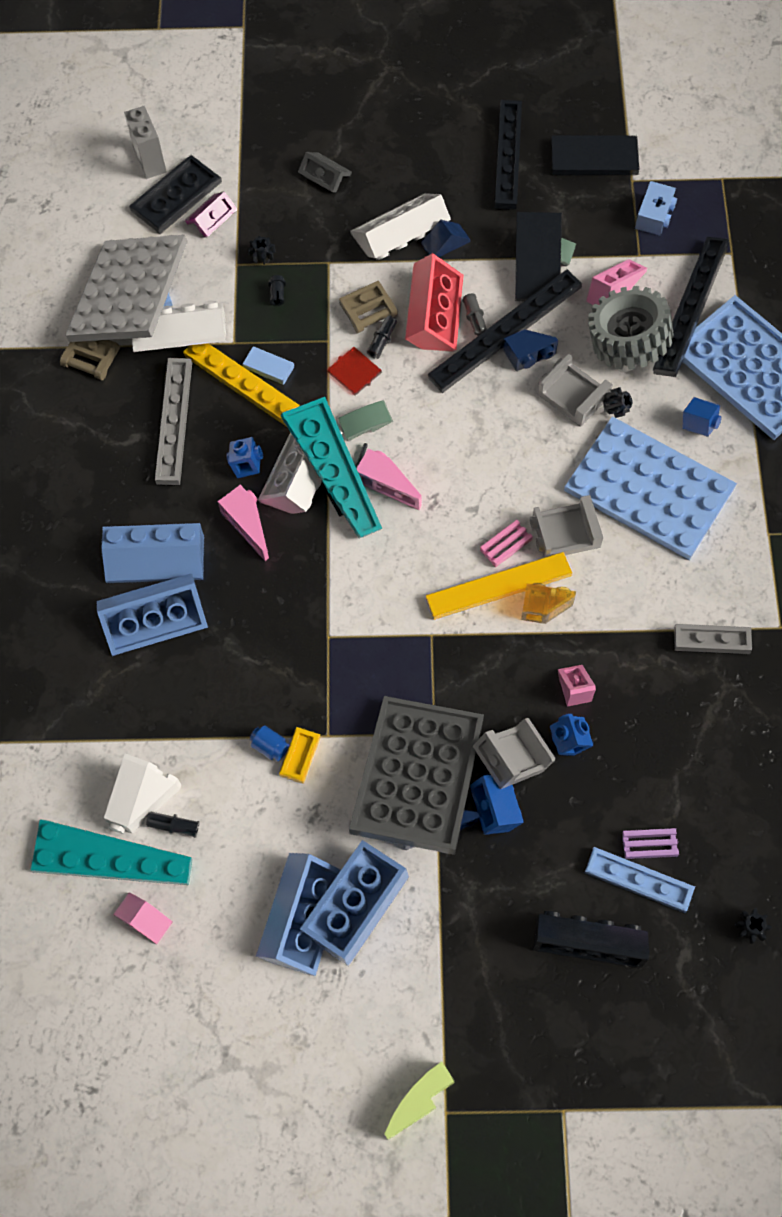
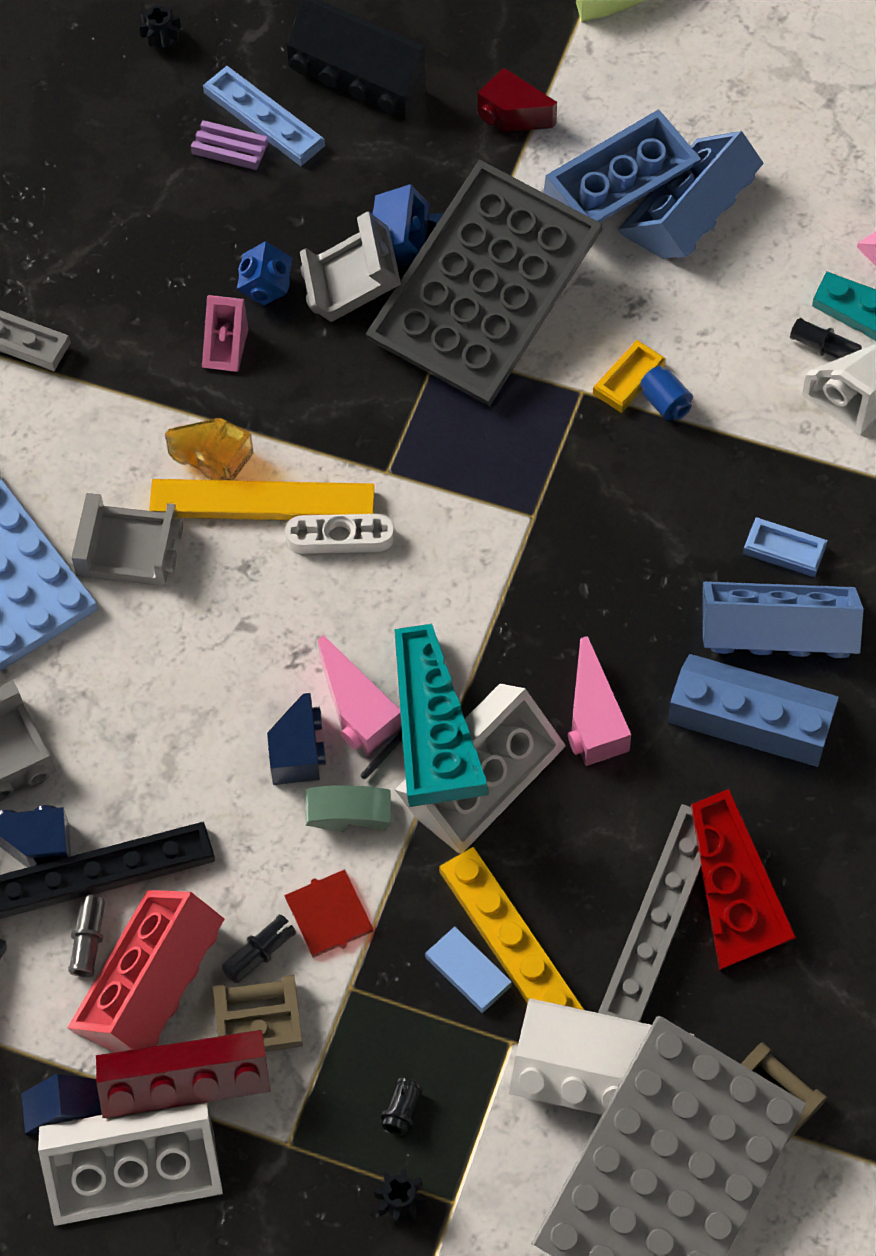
camera: 160 degrees left, 5 degrees down
blue brick [227,437,263,478] -> none
bright pink tile [480,520,533,567] -> none
none -> dark red brick [96,1030,271,1118]
none -> dark blue slope [267,693,326,785]
none -> white beam [285,514,394,554]
none -> dark red slope [477,68,557,132]
none -> red wing [691,789,796,971]
none -> light blue tile [743,517,828,578]

